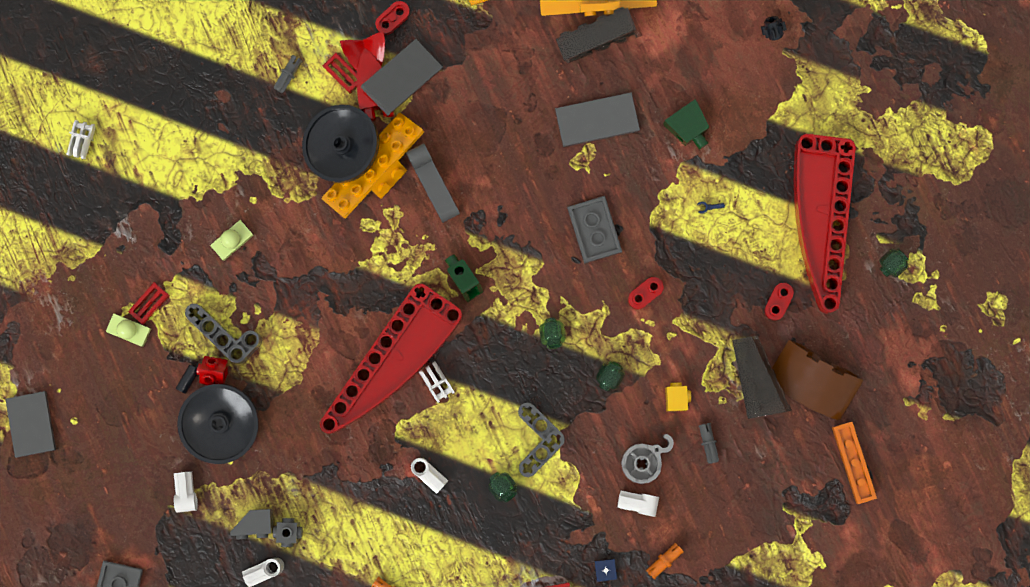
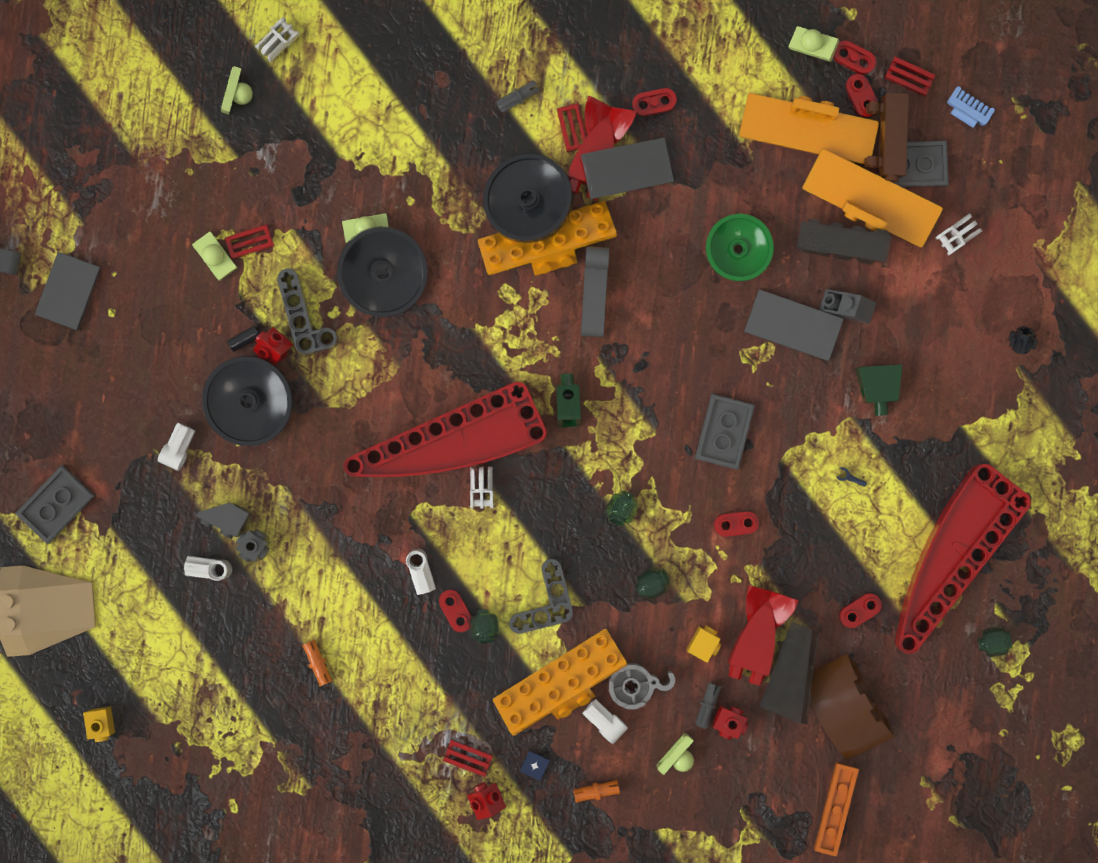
camera: 30 degrees right, 5 degrees up
none -> yellowish green tile [221,66,253,115]
none -> black dish [337,226,428,317]
none -> red plate [439,589,472,632]
none -> light orange bracket [493,629,627,736]
none -> yellowish green tile [656,733,694,775]
none -> green dish [706,214,774,281]
none -> red brick [711,704,749,740]
none -> red hips [728,585,798,686]
none -> dark grey slope [819,289,876,324]

